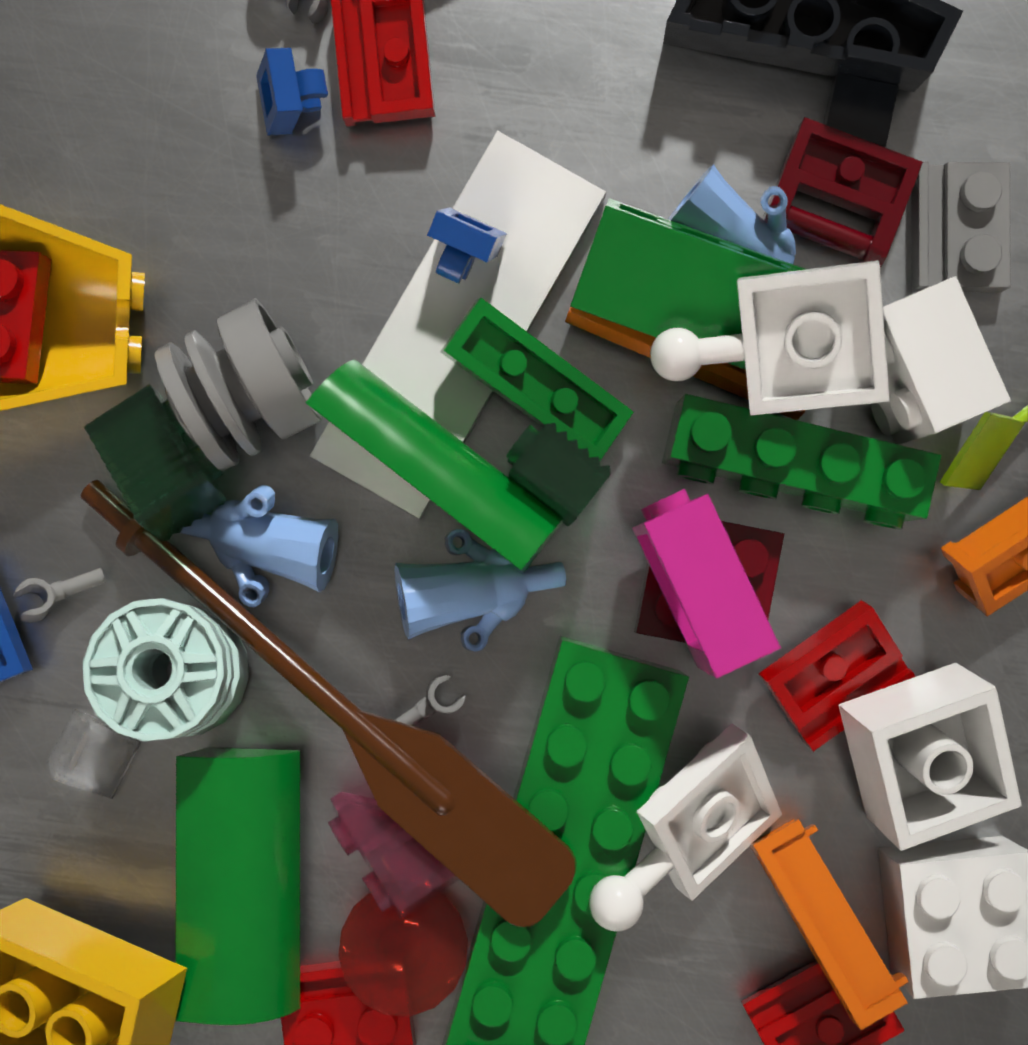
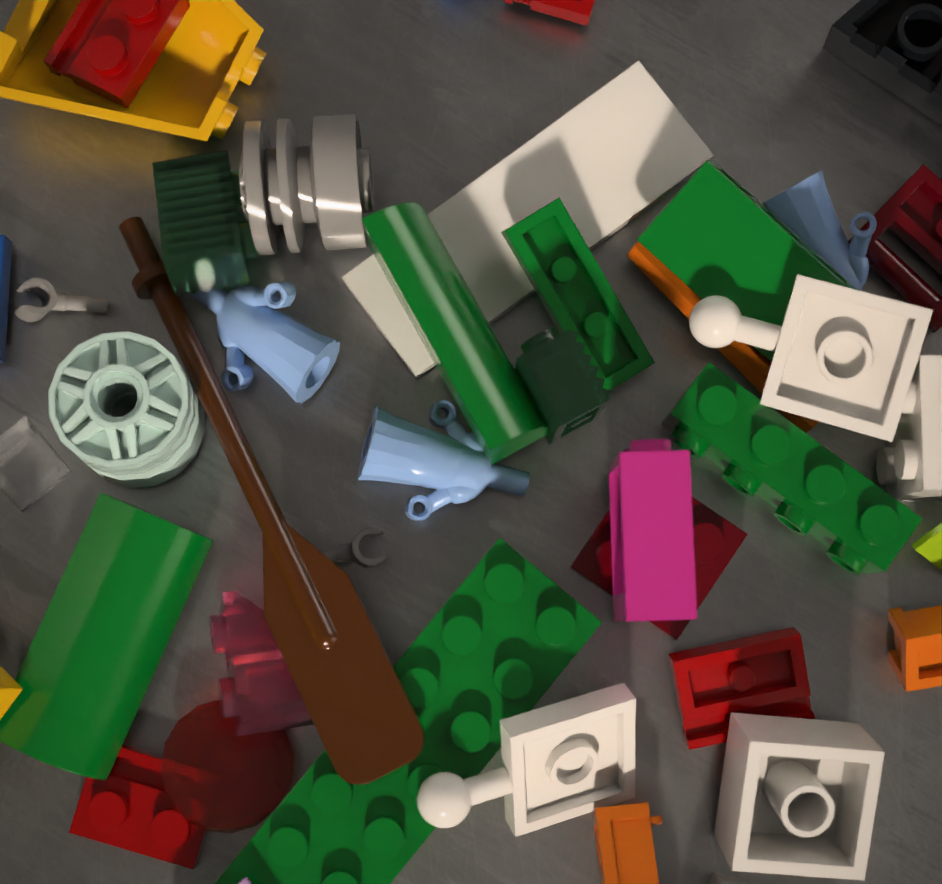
camera: 20 degrees right, 5 degrees down
blue tile [427,207,507,283] -> none

